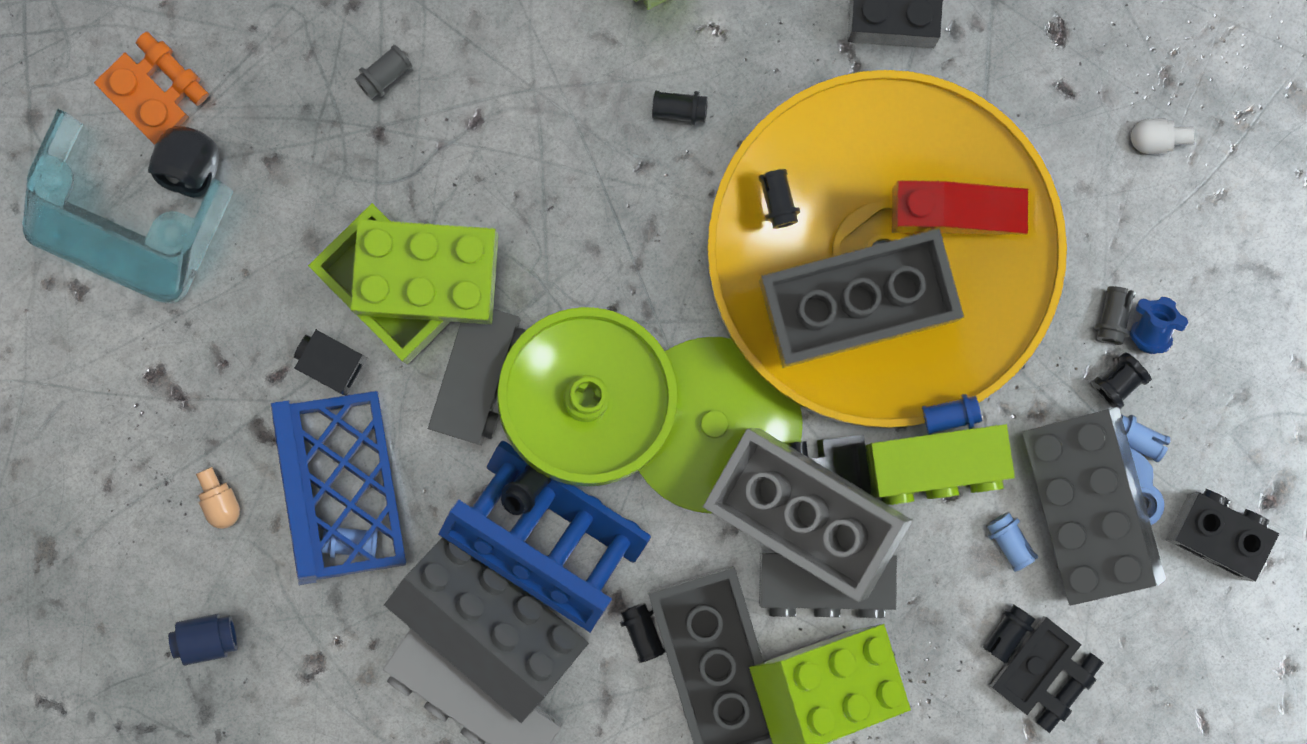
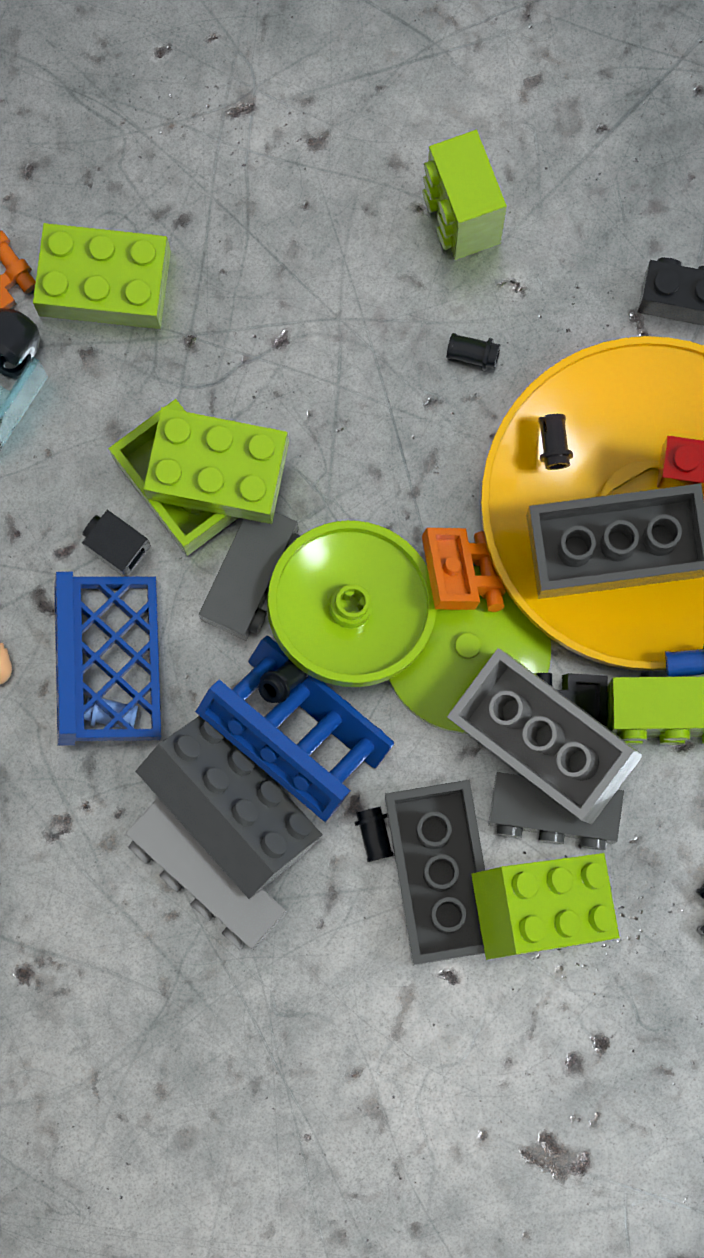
camera: 15 degrees right, 5 degrees down
dark grey pin [355,45,413,99] -> none
none -> lime brick [33,223,171,329]
none -> orange plate [422,527,506,612]

